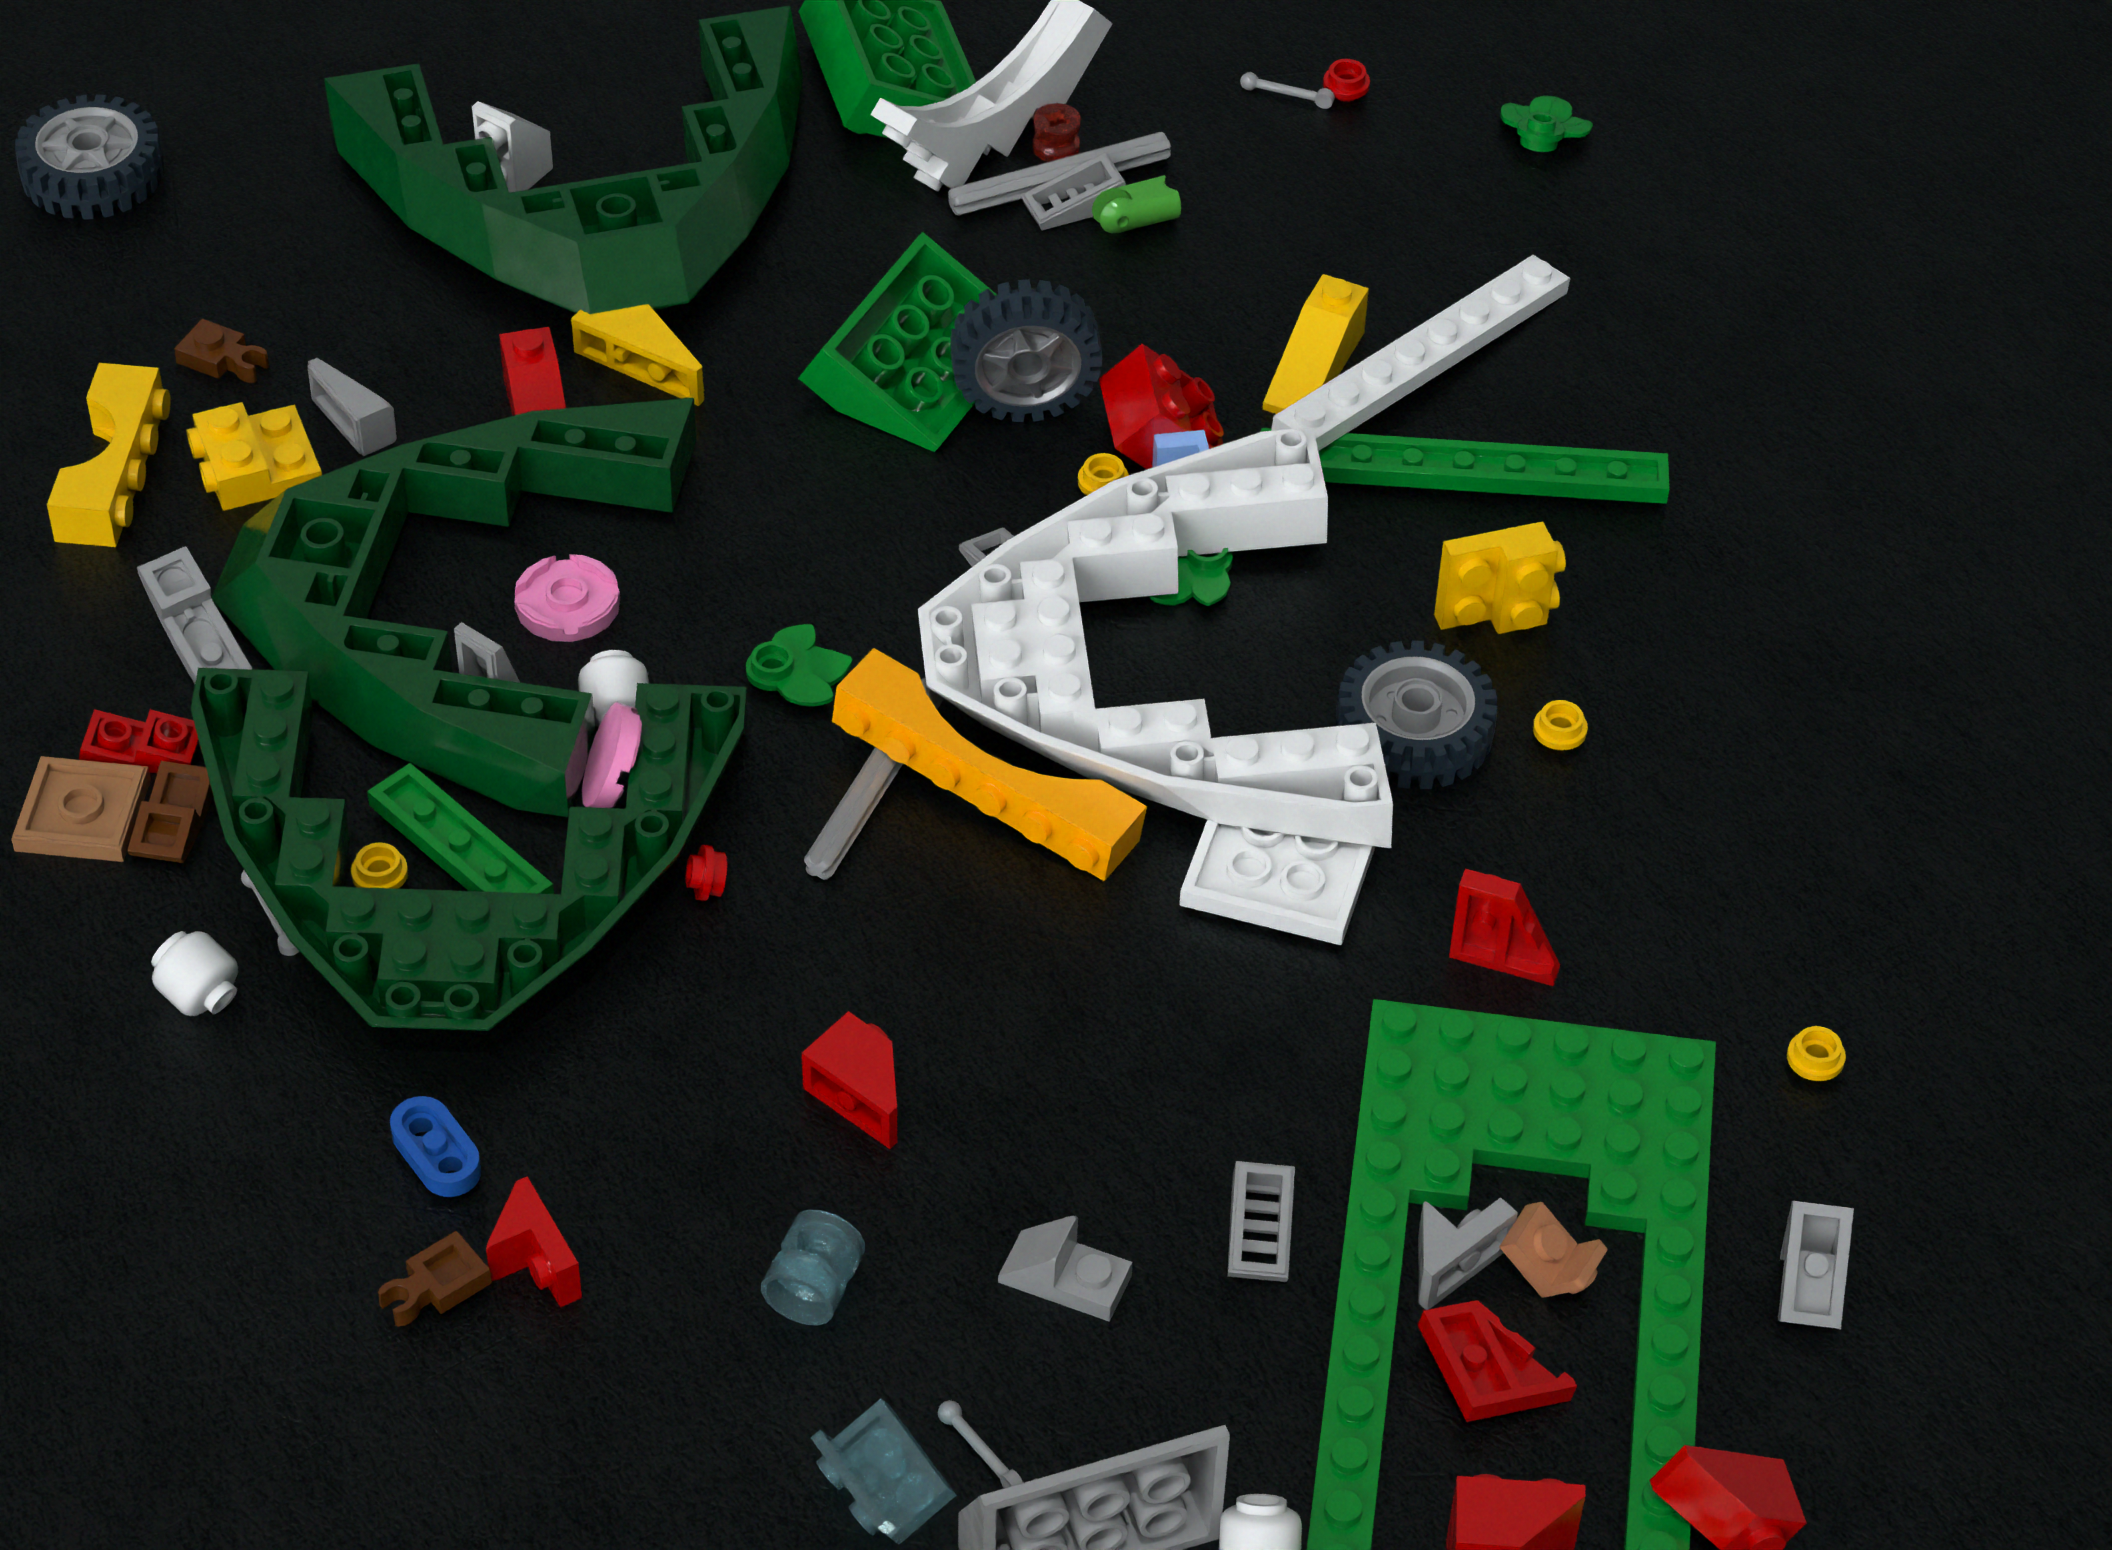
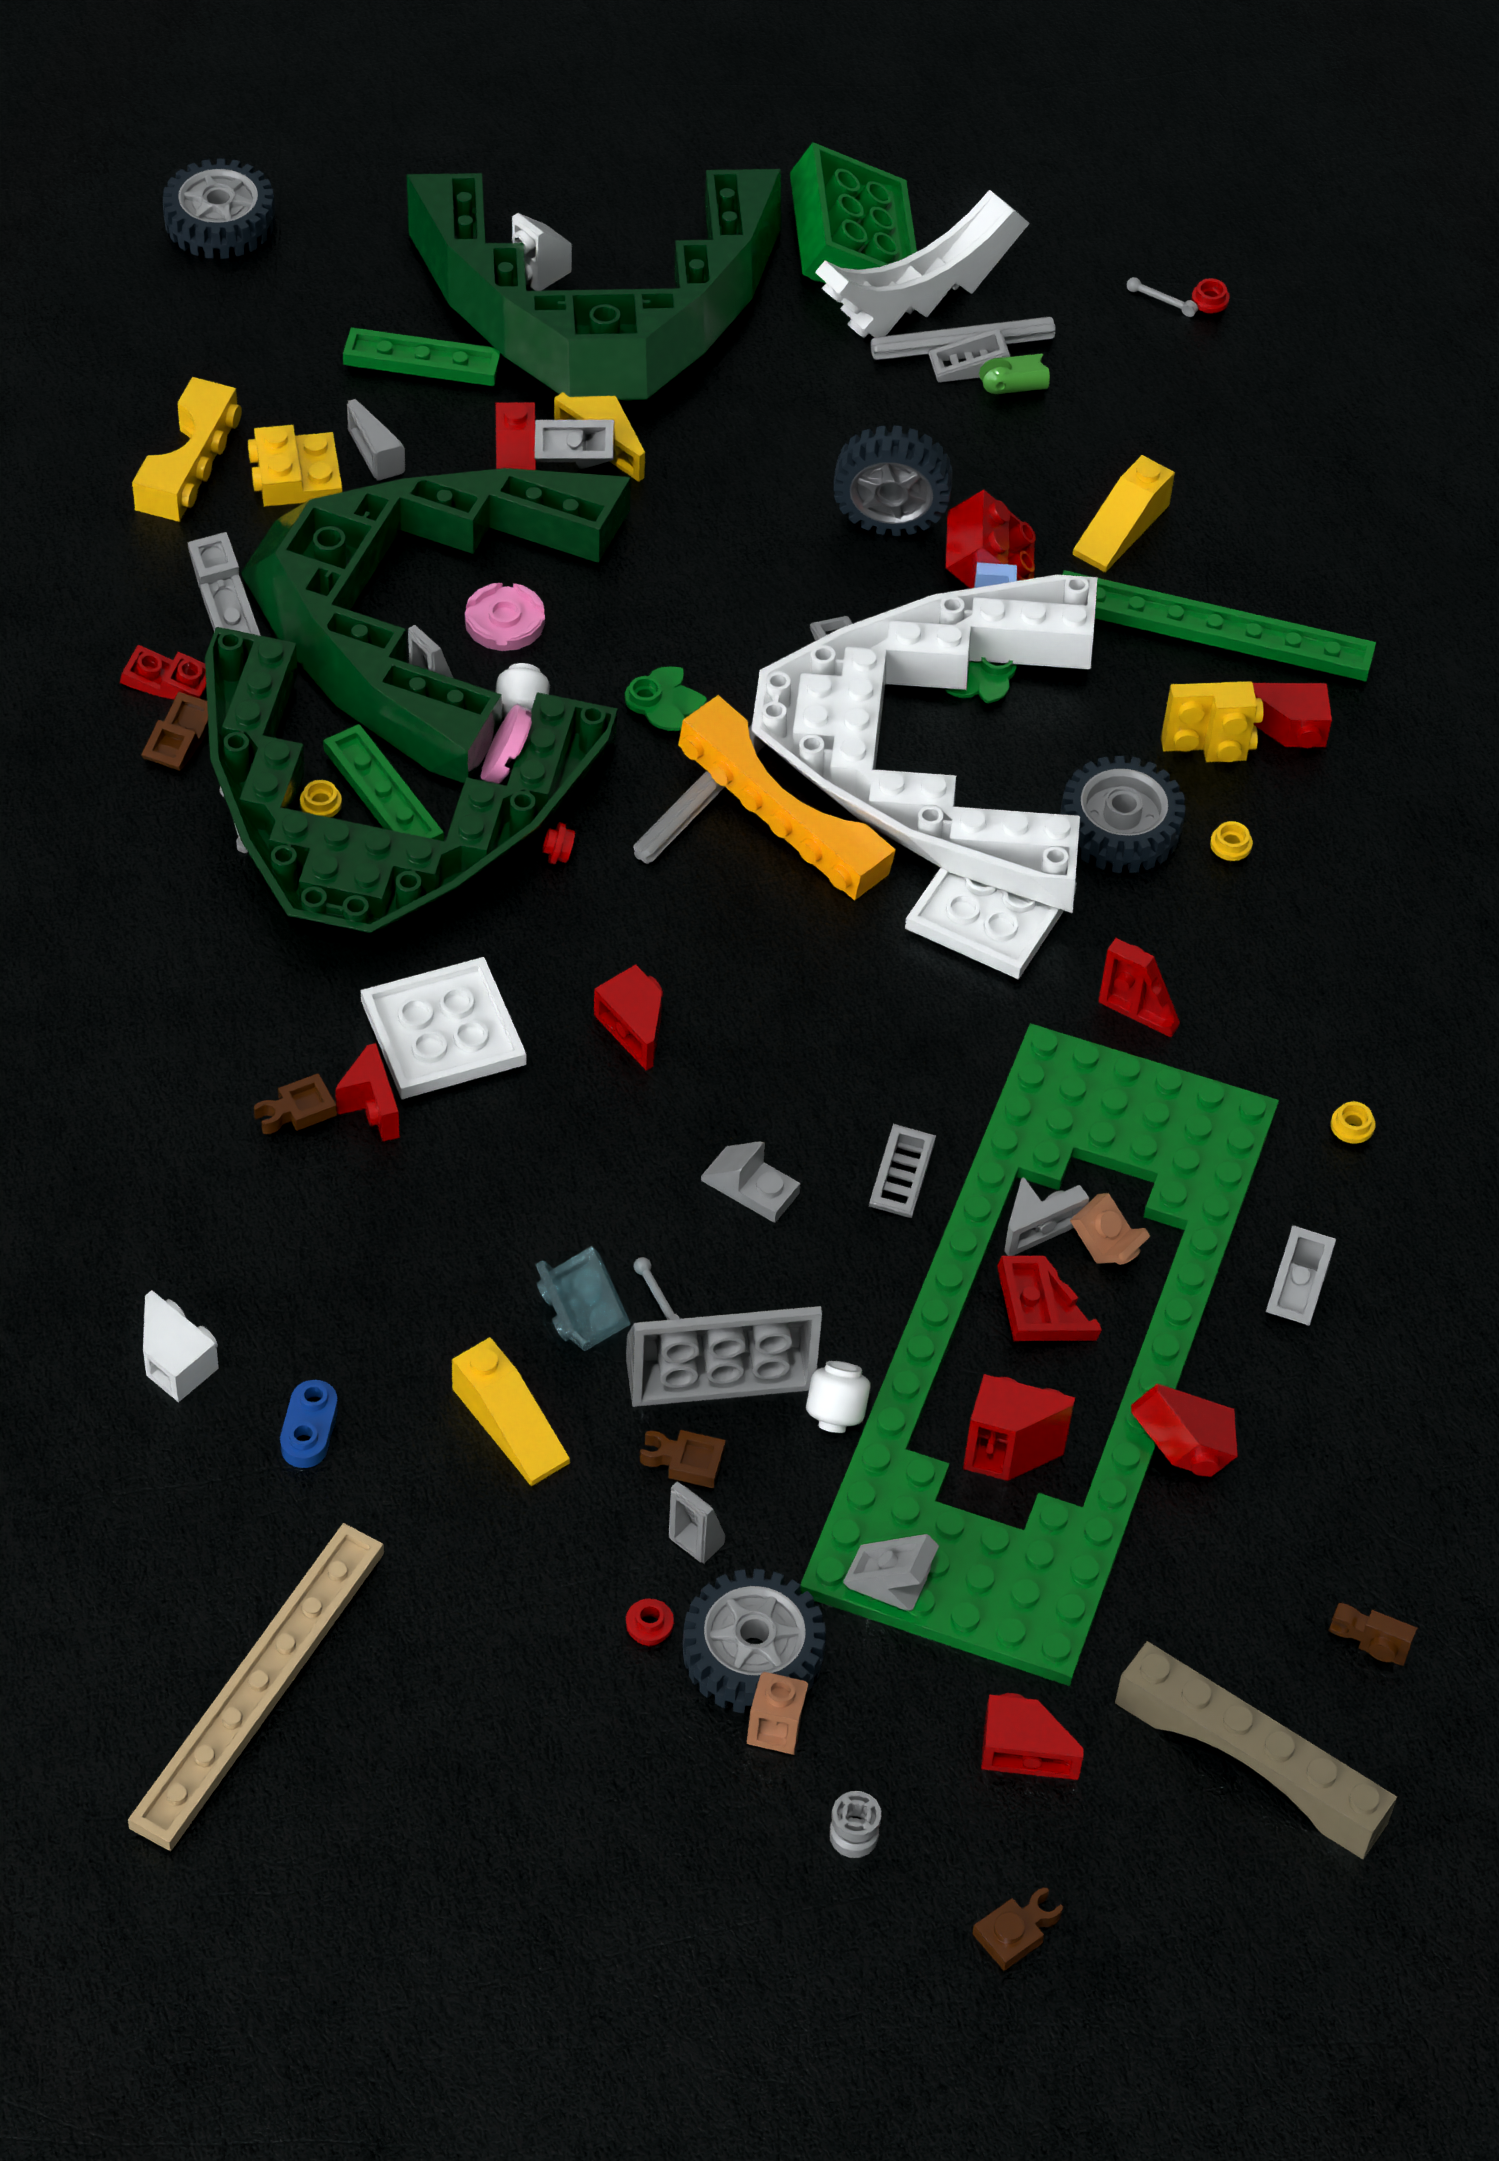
camera: 10 degrees right, 5 degrees up
medium nougat tile [12,756,151,862] -> none
white head [151,931,238,1016] -> none
reddish brown plate [174,319,269,383] -> none
blue plate [390,1096,481,1197] -> none
clear light blue wheel [761,1210,865,1326] -> none
green slope [798,232,997,452] -> none
clear red wheel [1033,103,1081,162] -> none
yellow plate [1078,453,1129,495] -> none
white plate [1271,255,1570,451] -> none
green plate [1500,96,1593,152] -> none
none -> green plate [343,327,502,386]
none -> white plate [361,957,526,1099]
none -> light grey slope [535,420,615,469]
none -> red slope [1253,683,1332,748]

